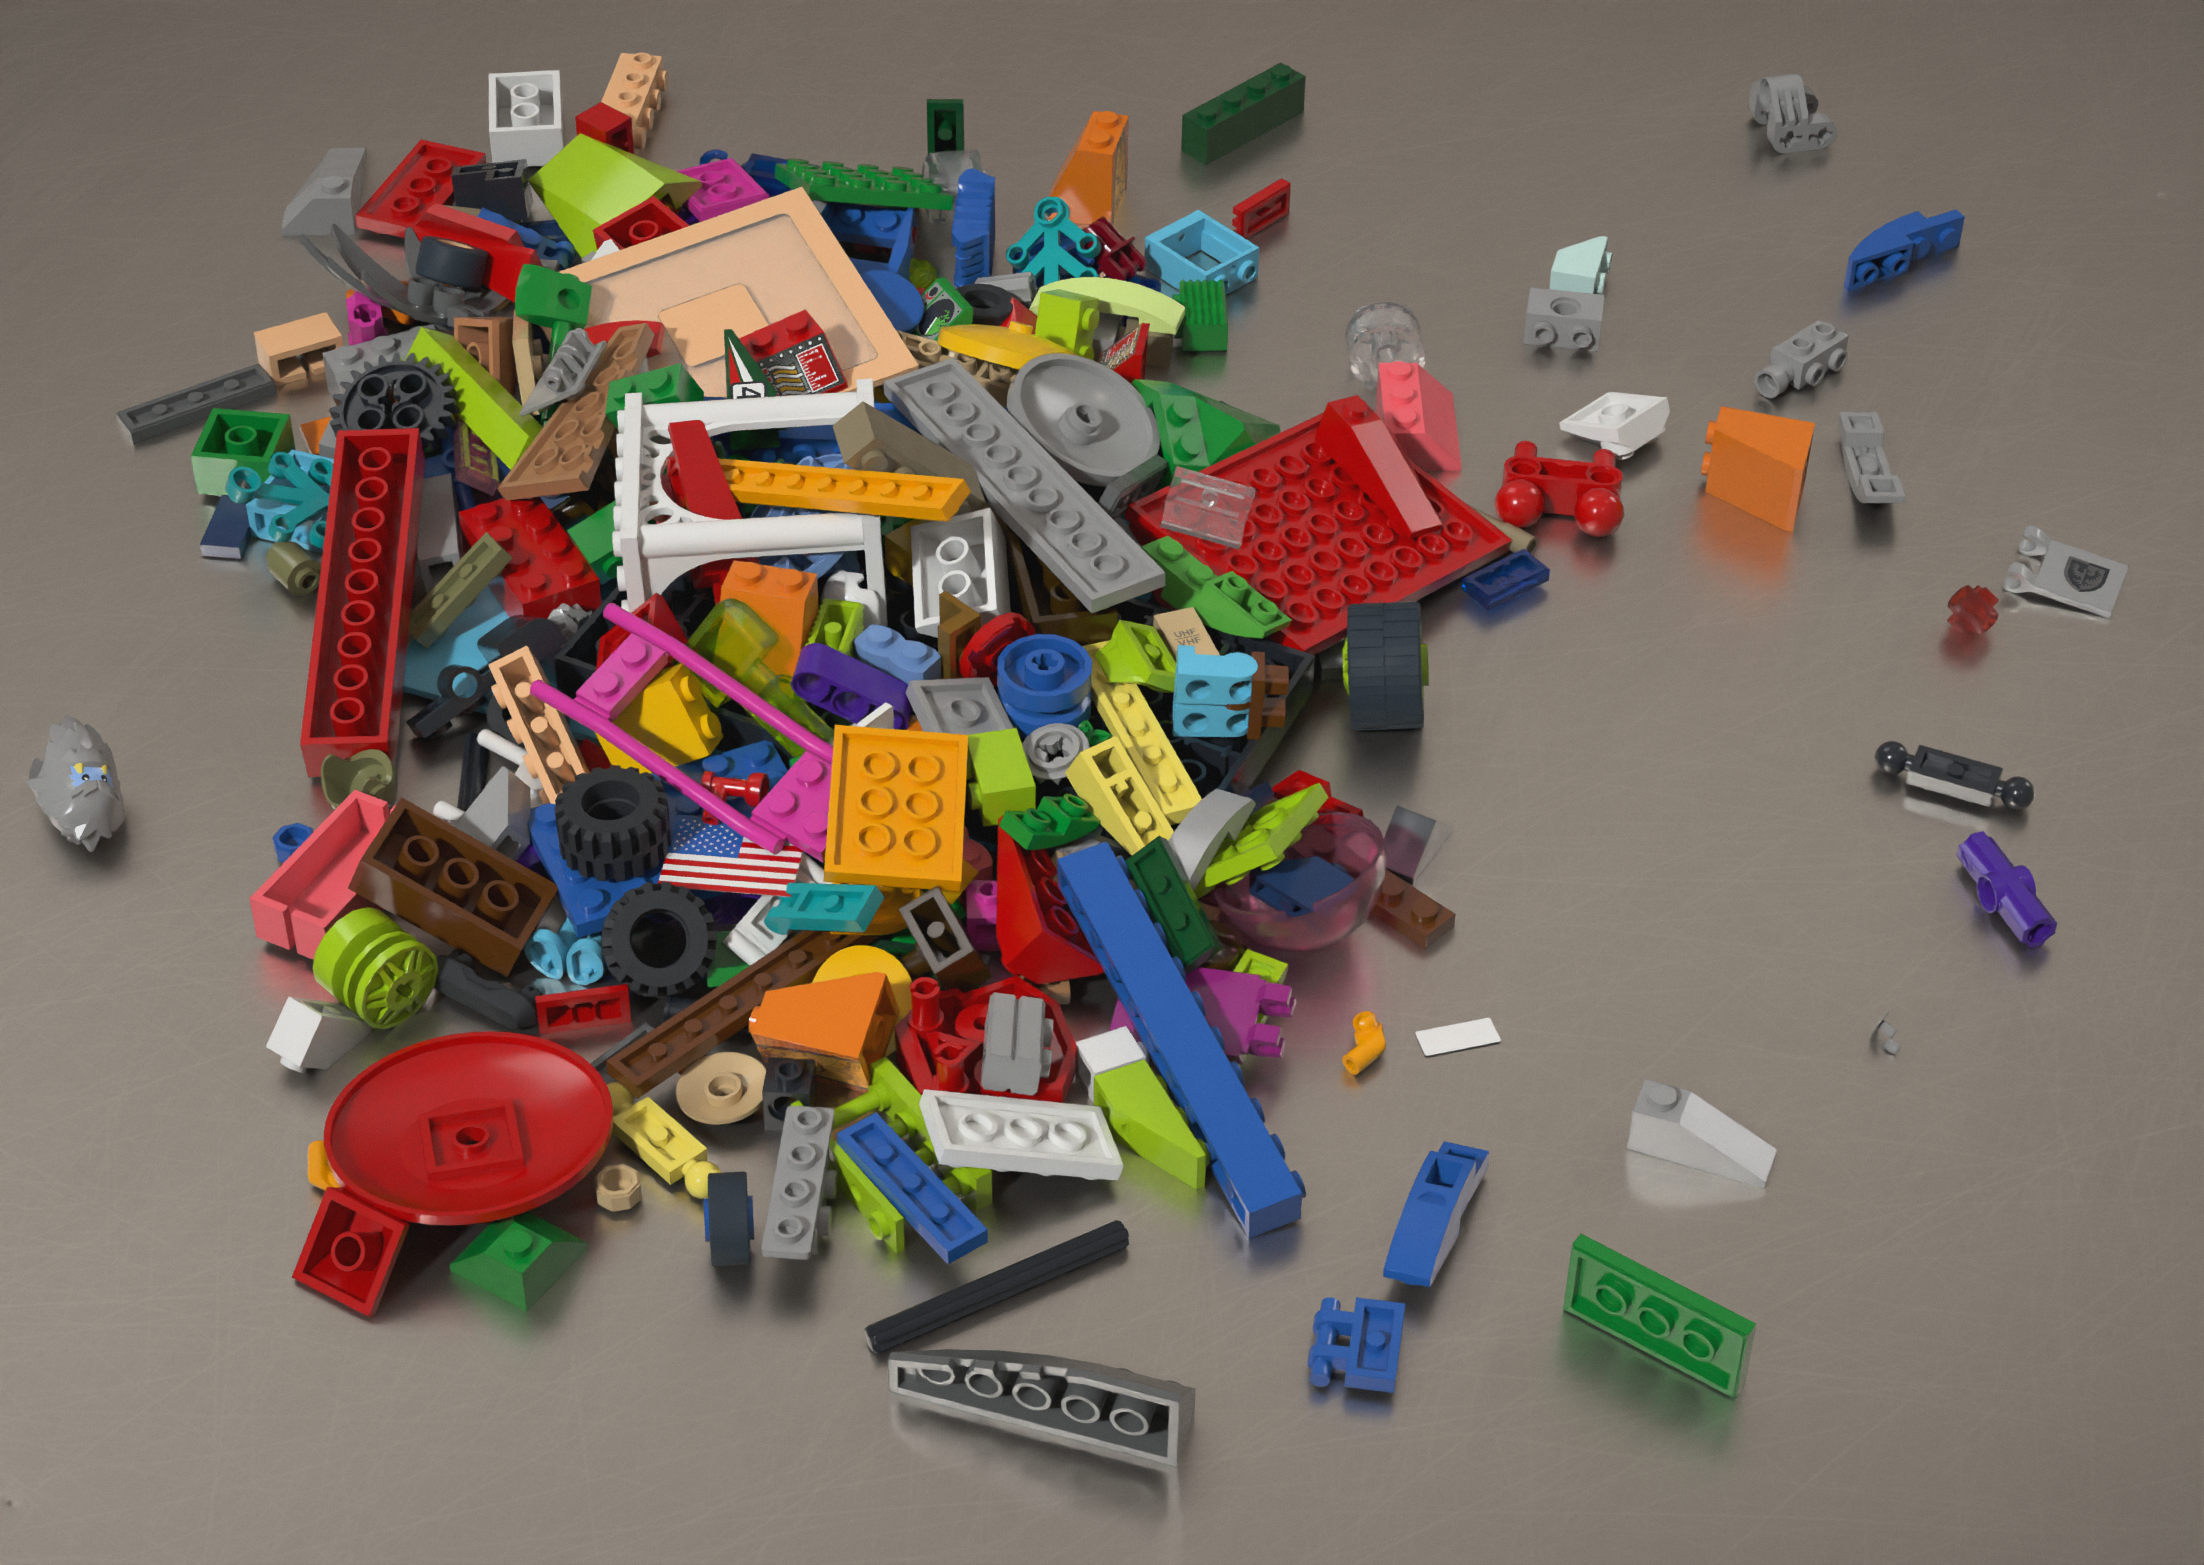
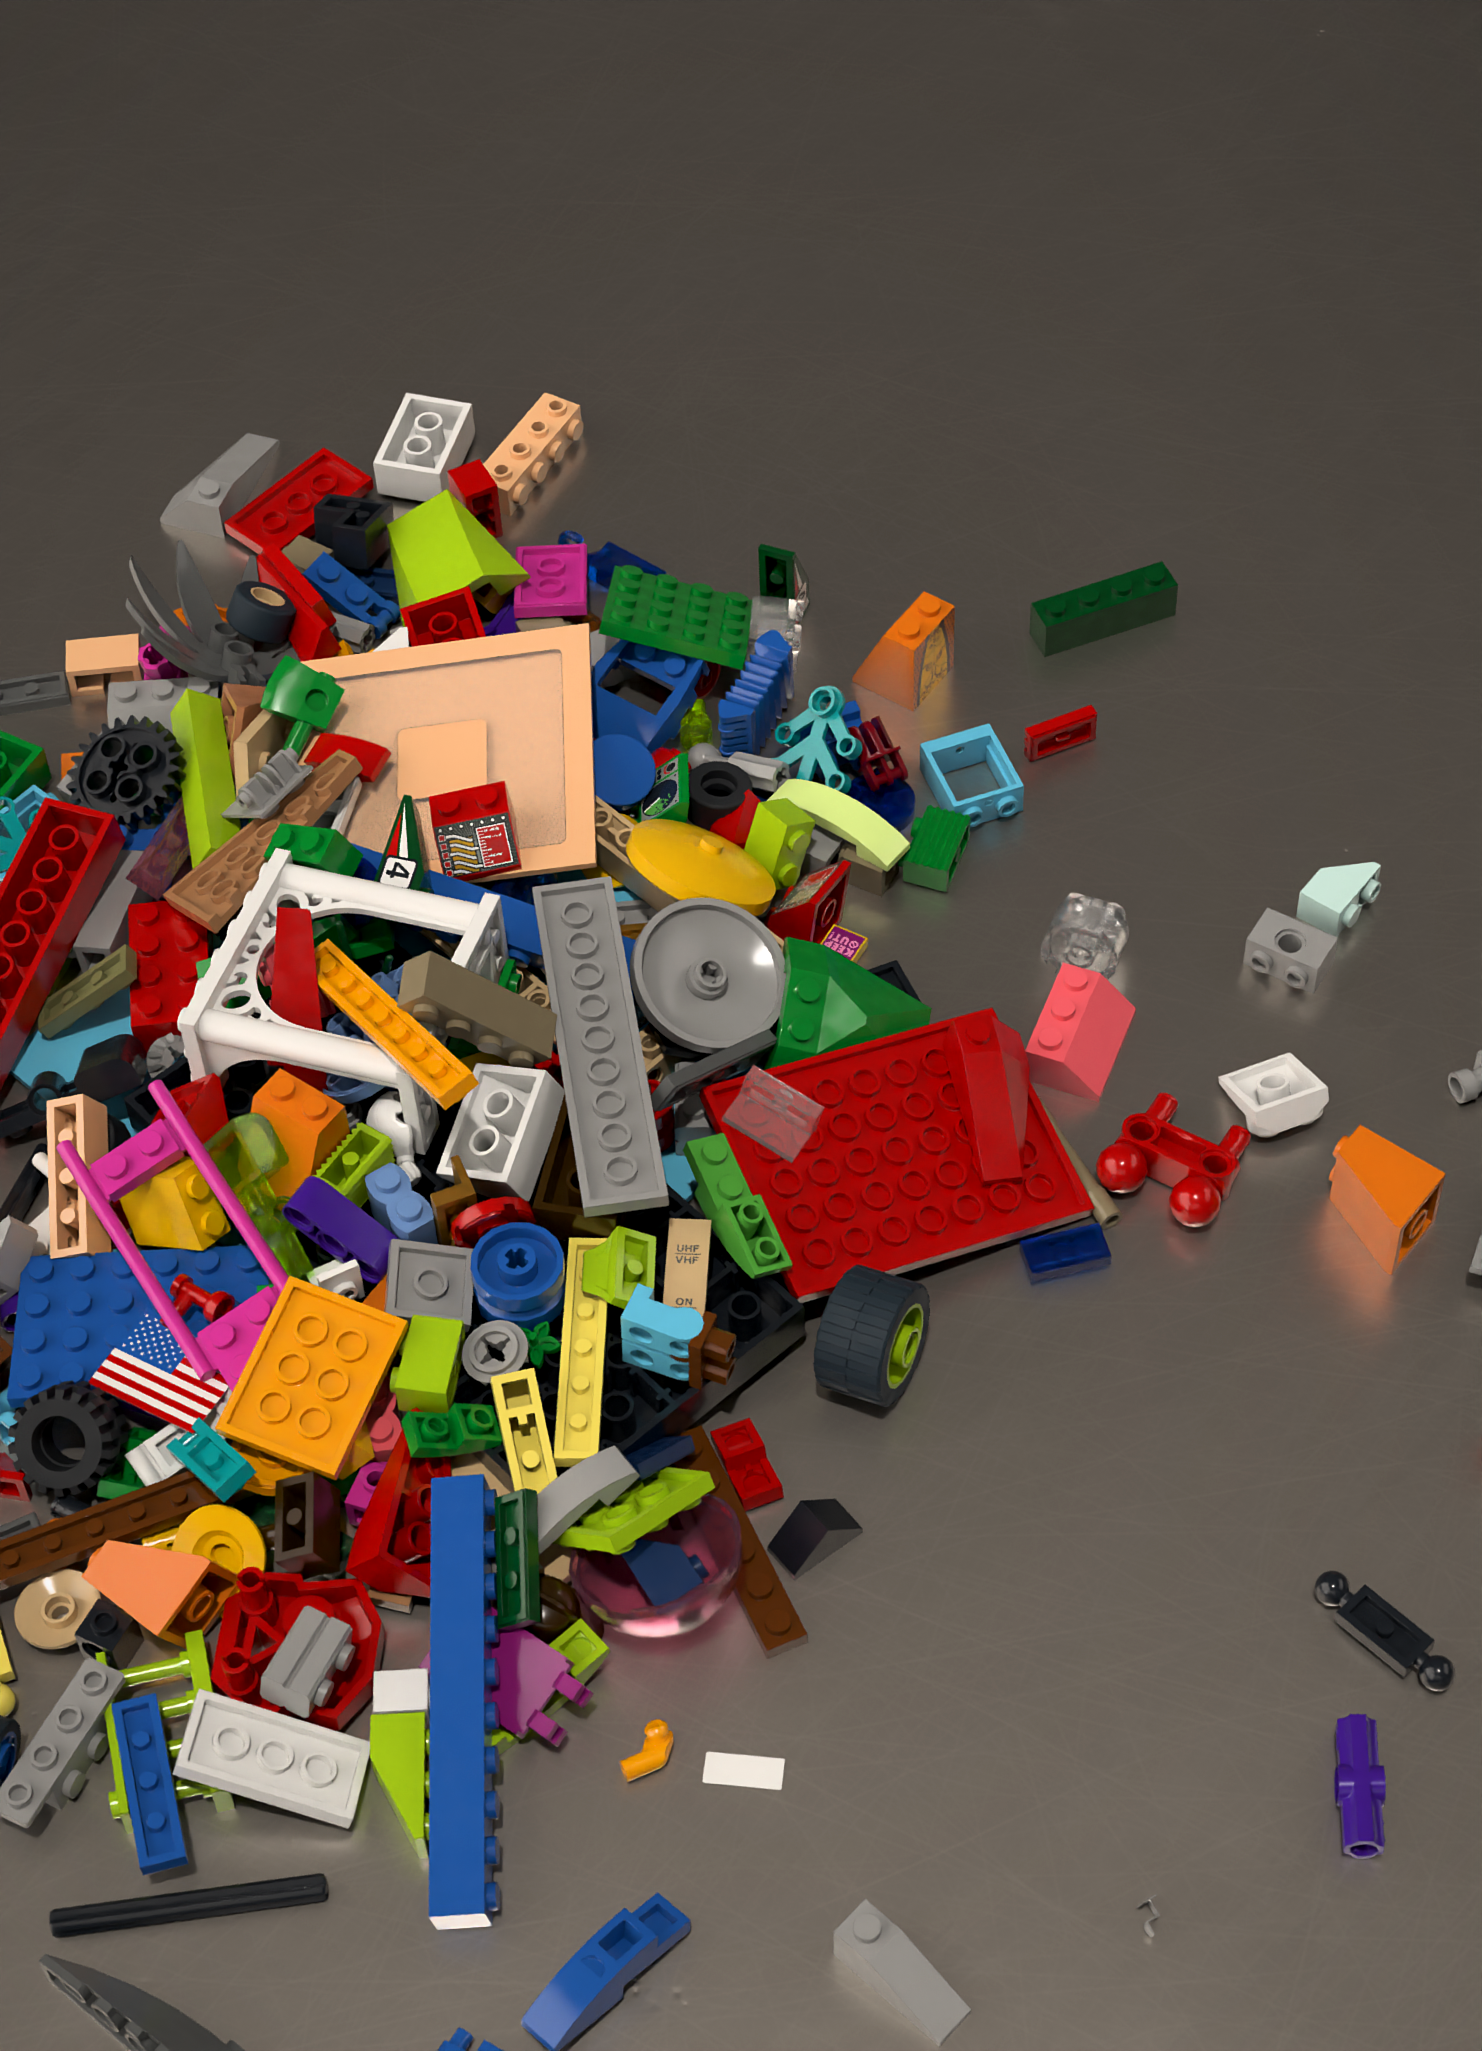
camera: 25 degrees right, 10 degrees up
black tyre [554,765,672,882] -> none

